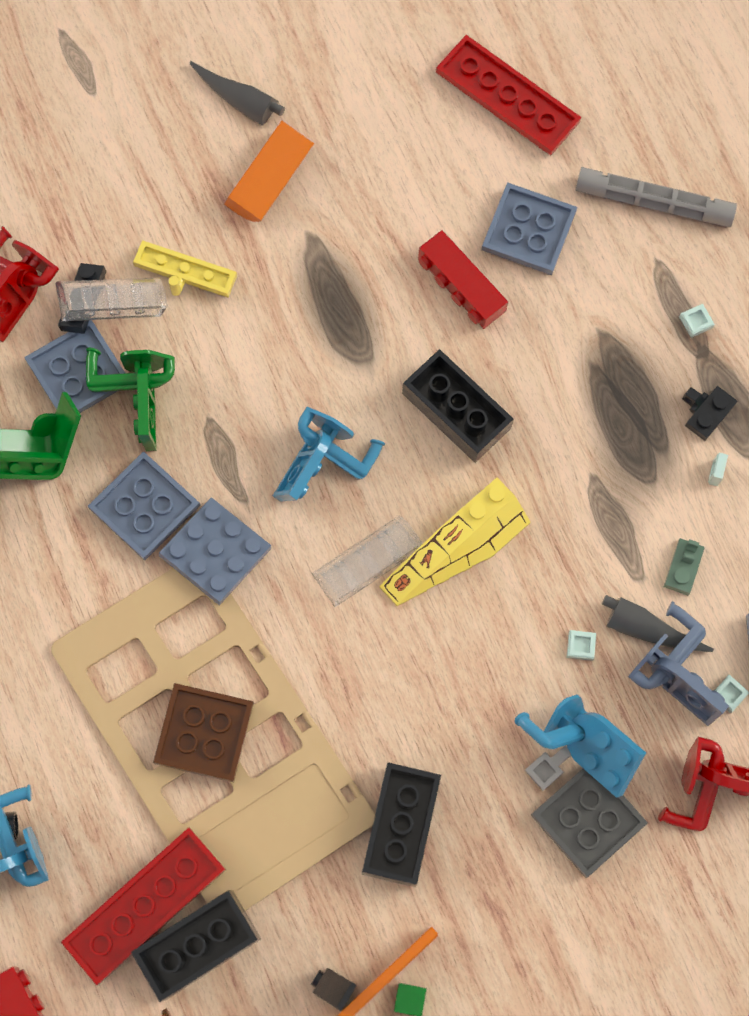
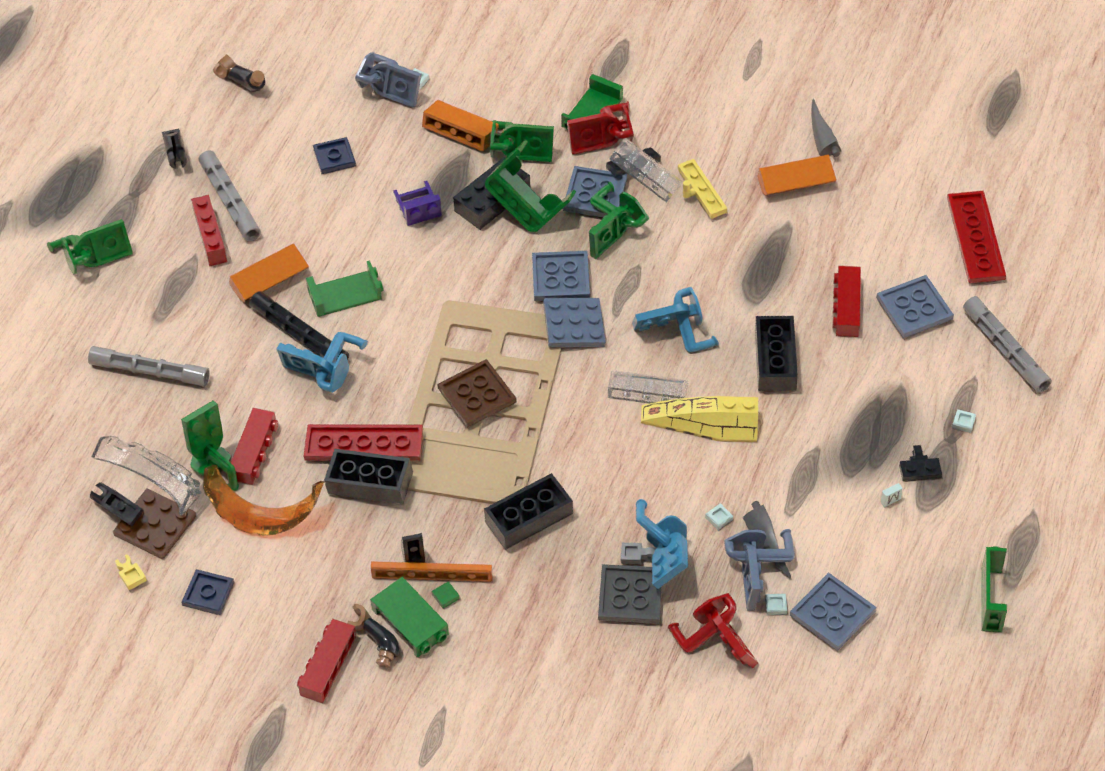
camera: 50 degrees right, 20 degrees down
sand green plate [663,538,705,596] -> none

